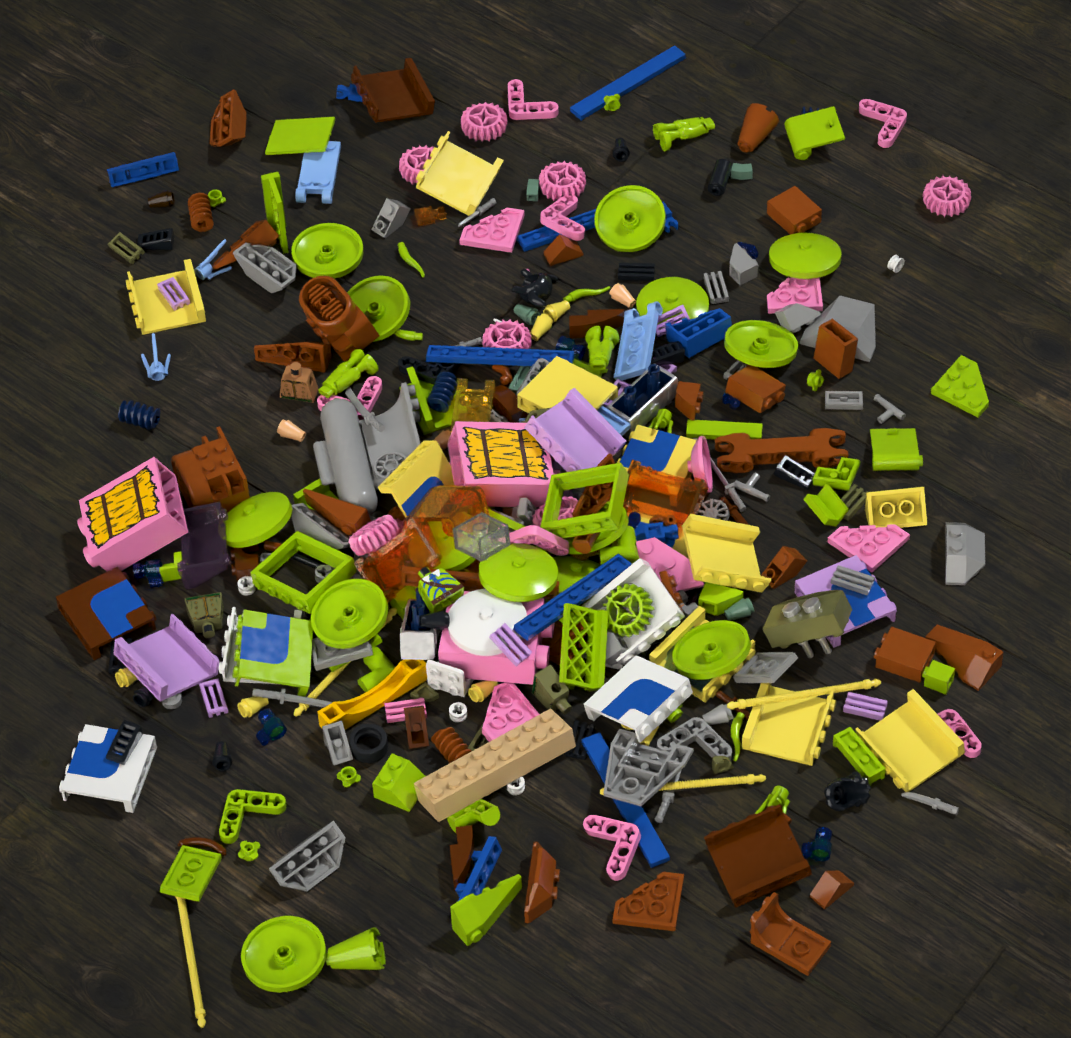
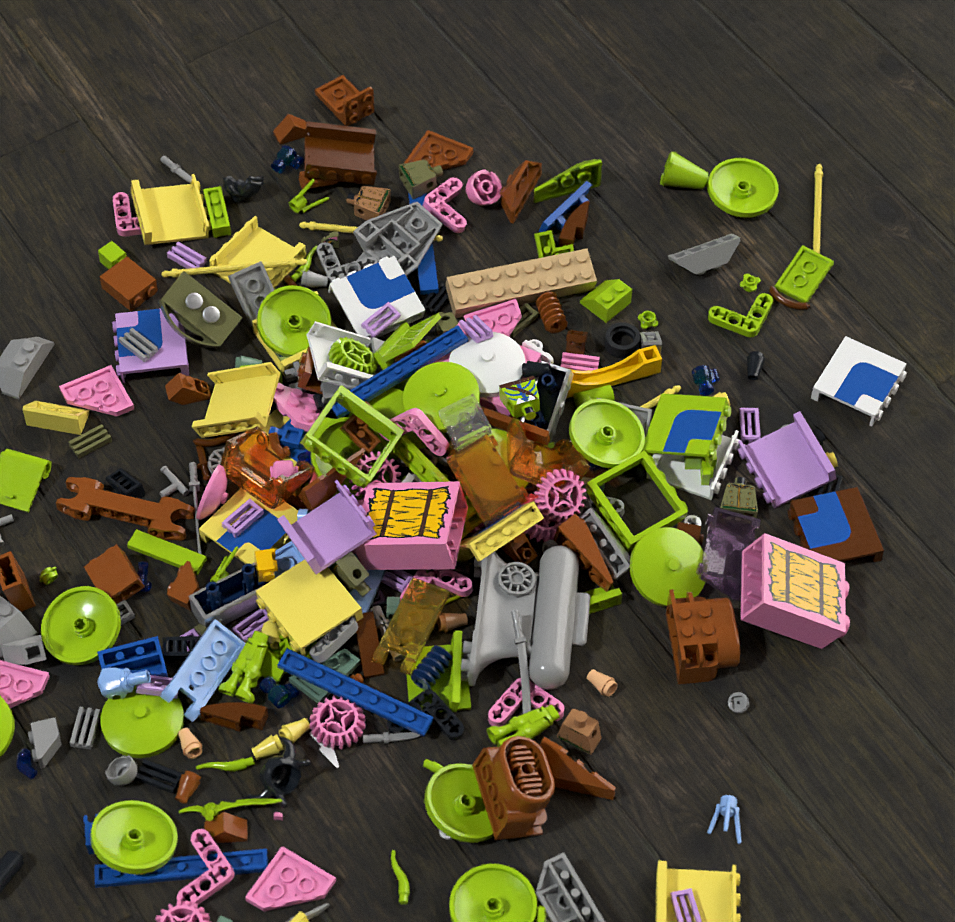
camera: 165 degrees left, 5 degrees up
black slope [106,720,143,765] -> none
dark blue piece [118,400,161,430] -> none
light grey sword [252,688,333,707] -> none
sand green cone [514,304,540,325] -> none
lime panel [803,484,849,527] -> none
lime brick [813,457,860,491] -> none
light grey tile [825,391,863,410] -> none
dark orange wedge [925,624,1003,691] -> none
none -> light blue piece [97,668,151,699]
none -> light grey hair [105,755,137,786]
none -> dark orange cone [175,771,201,804]
none -> lime piece [179,799,283,821]
none -> lavender tile [221,499,264,538]
none -> yellow brick [255,548,278,582]
none -> bright pink head [270,460,298,486]
none -> medium nougat torso [346,186,391,220]
none -> lavender tile [361,302,401,338]
none -> olive torso [399,160,443,199]
none -> bright pink cylinder [466,169,502,206]
none -> light grey tile [728,692,749,714]

